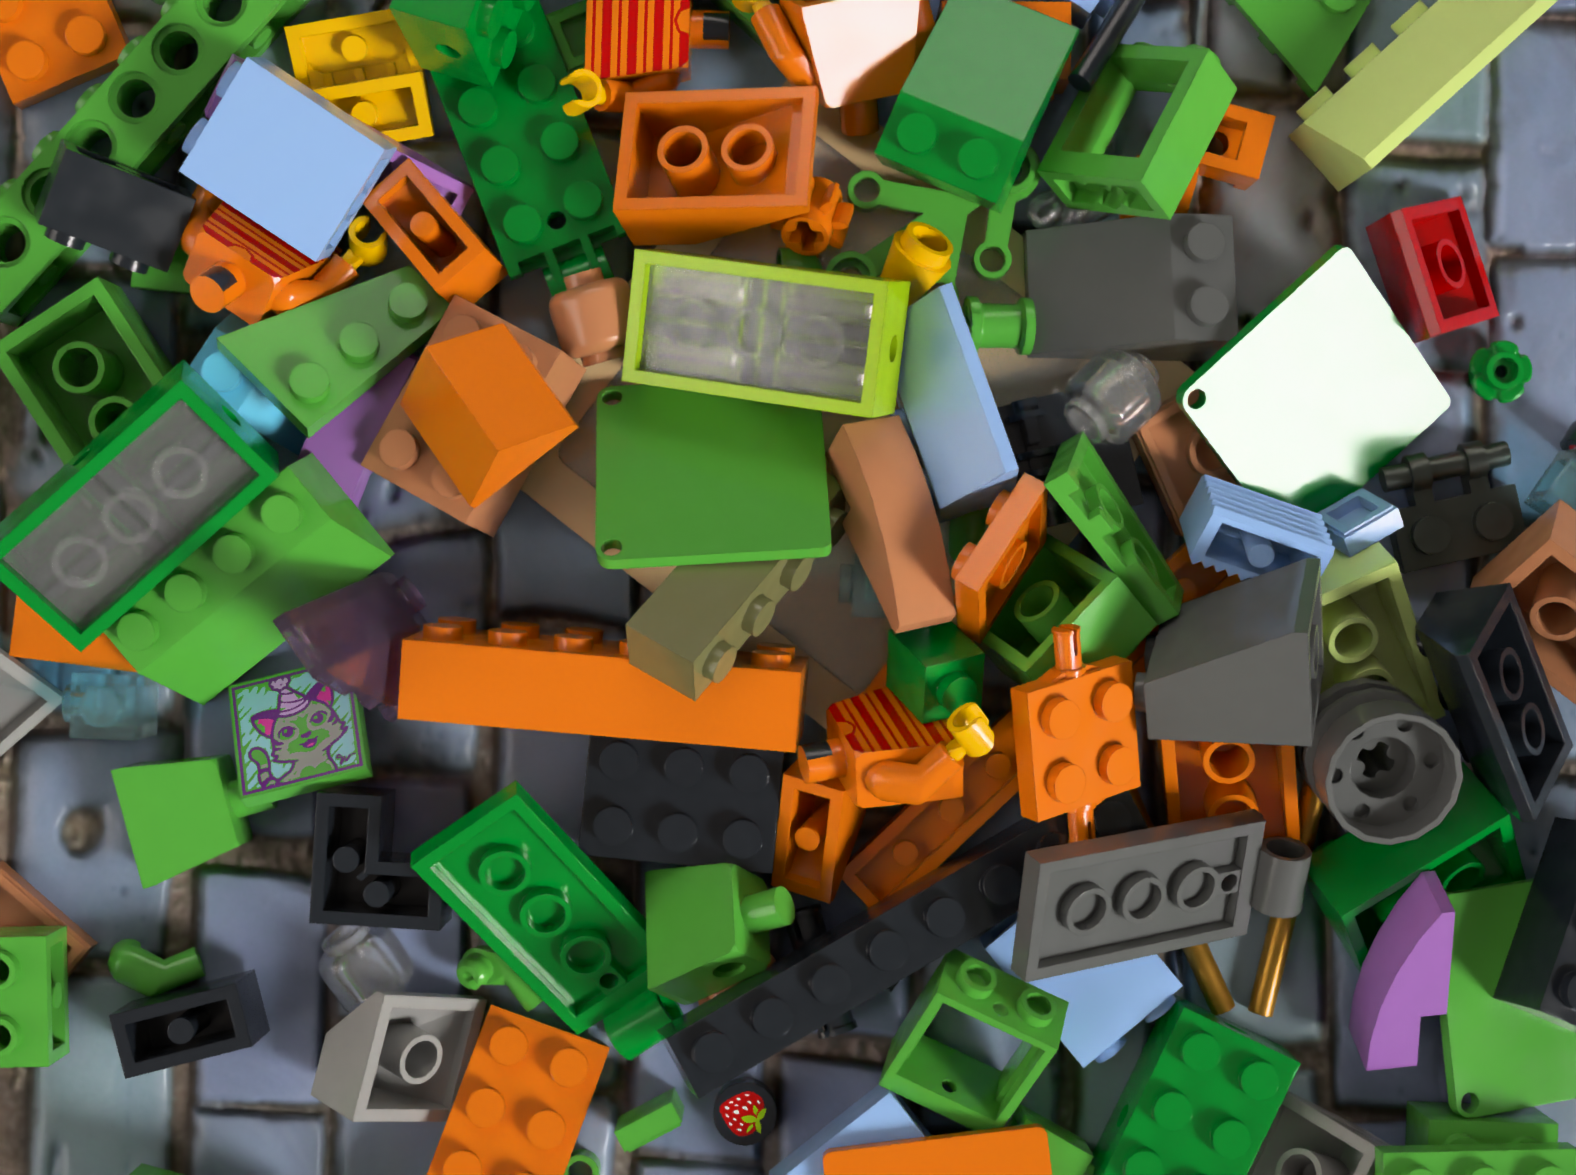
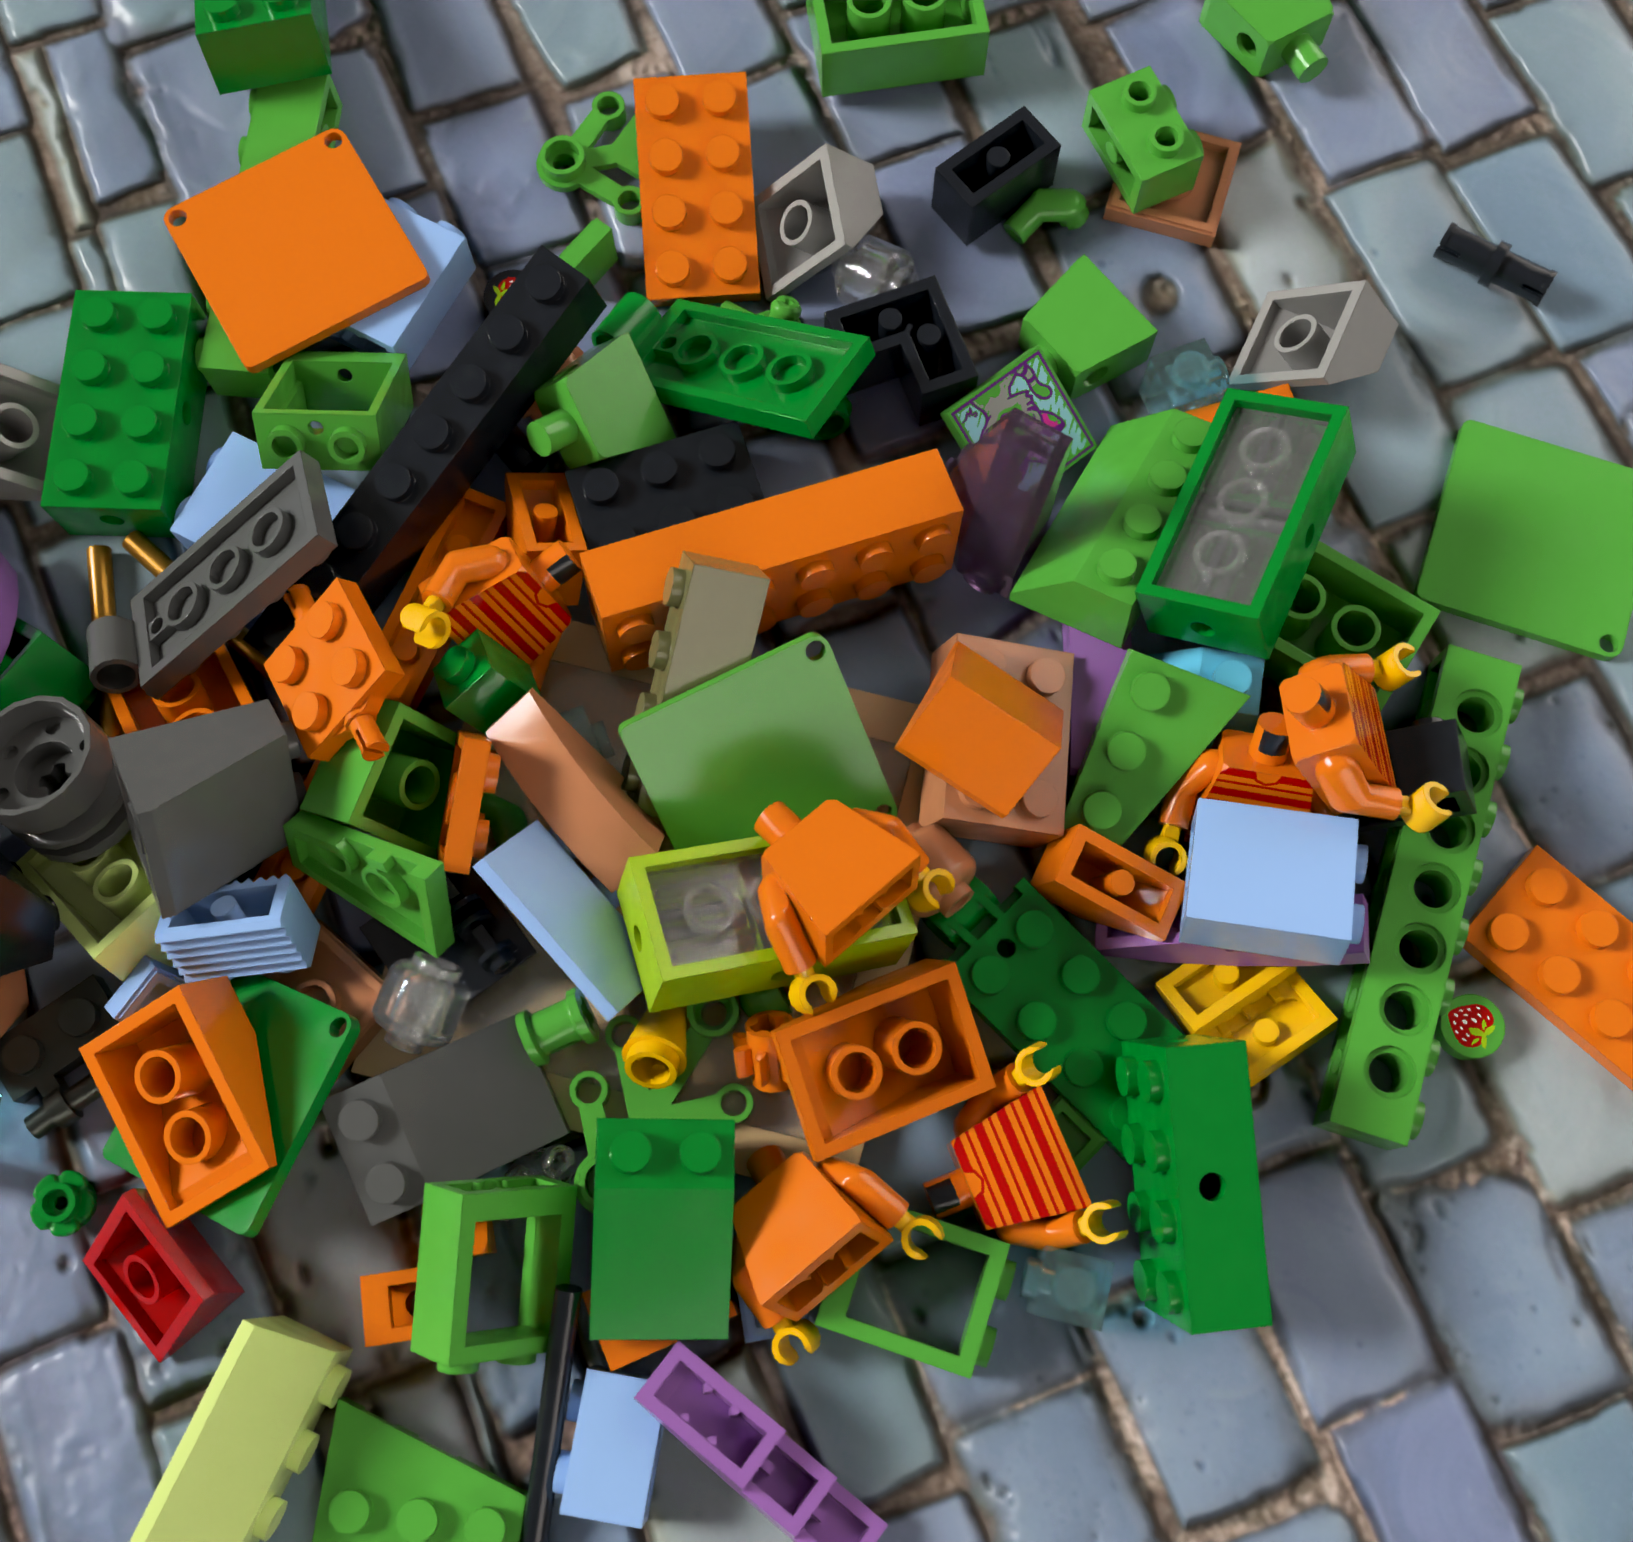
camera: 155 degrees right, 15 degrees down
none -> orange slope [79,976,277,1229]
none -> orange torso [754,800,955,1014]
none -> orange torso [1279,642,1453,833]

